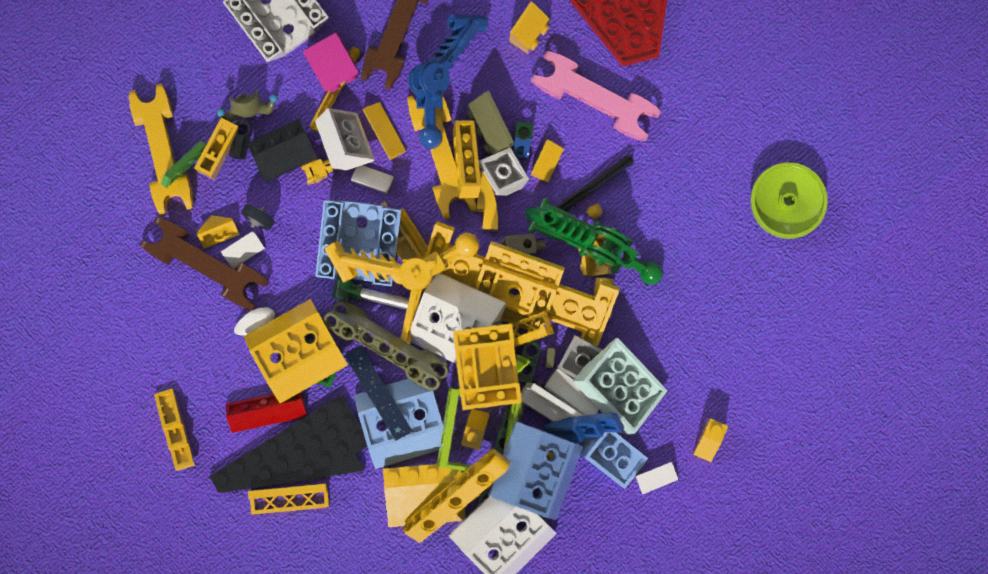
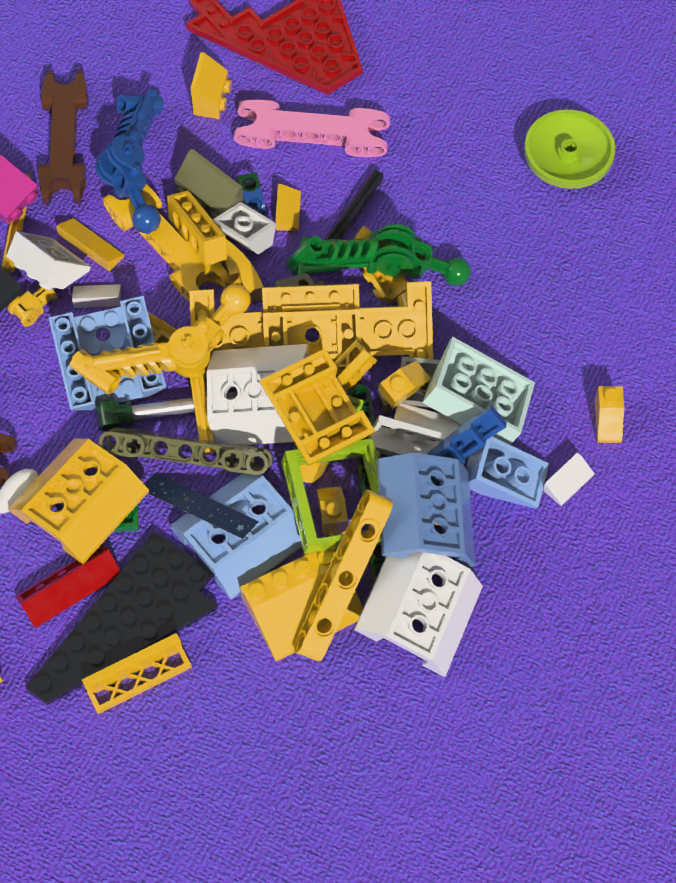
camera: 20 degrees left, 20 degrees down
none -> yellow slope [378,361,431,409]

